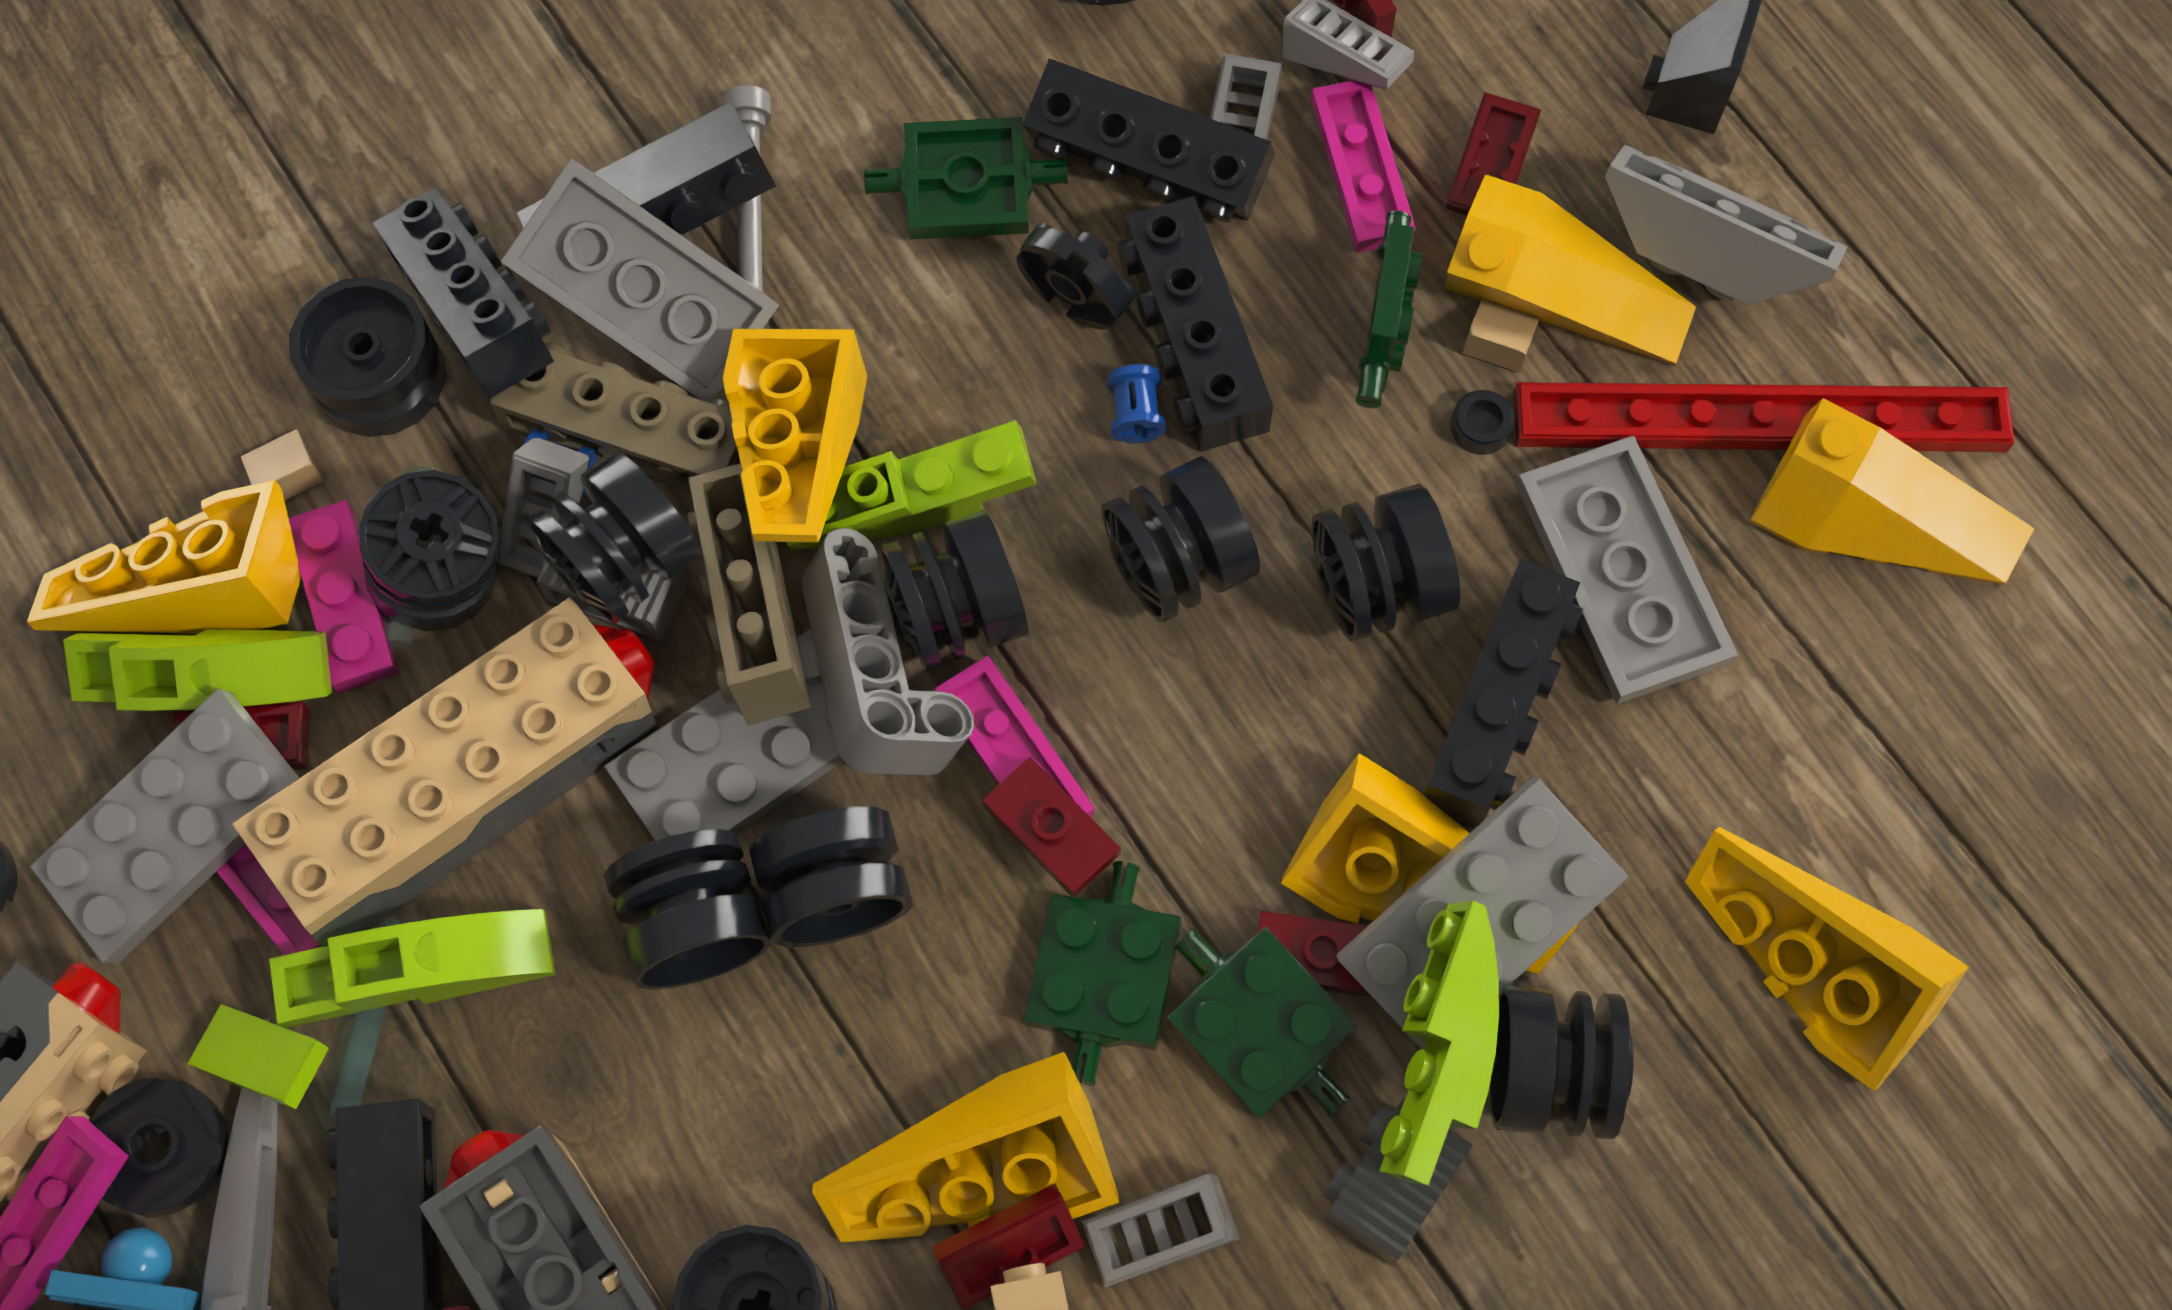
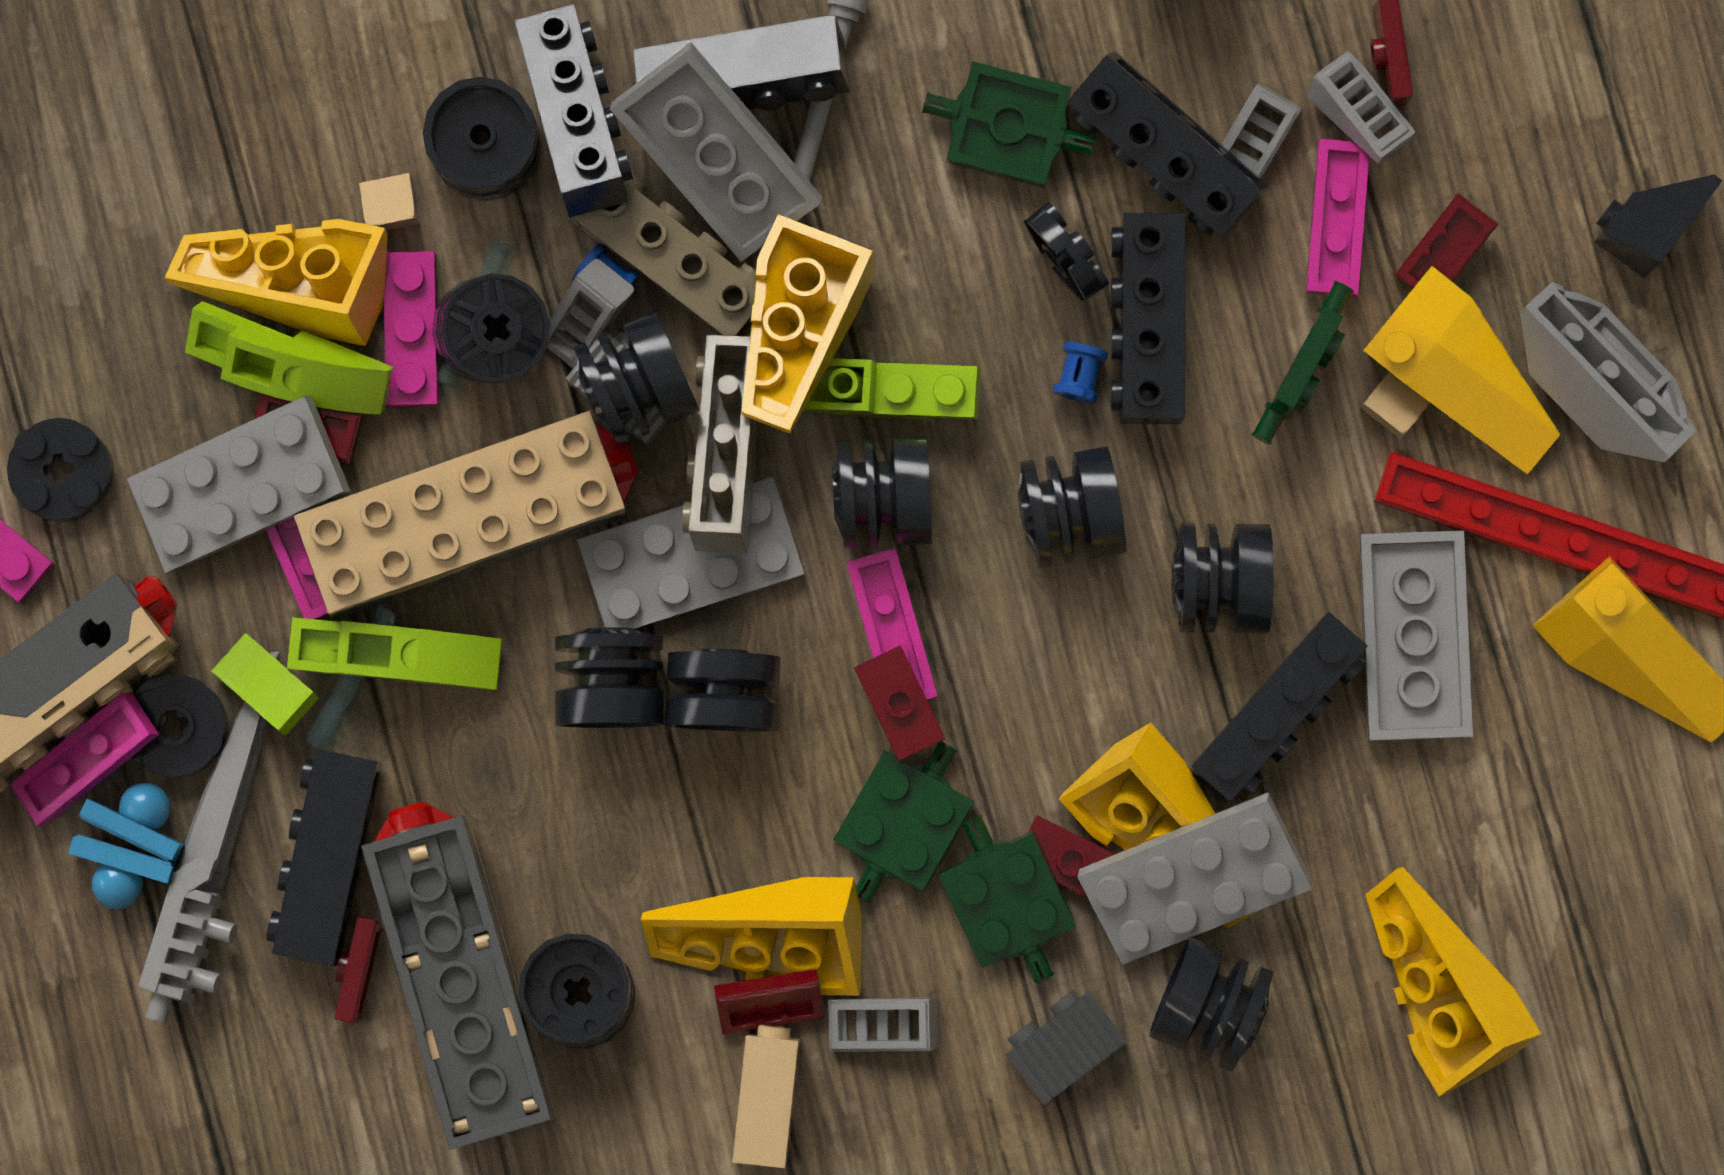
camera: 20 degrees right, 15 degrees up
light grey beam [802,528,974,775] -> none
lime slope [1379,900,1499,1186] -> none
black tile [1450,390,1515,455] -> none

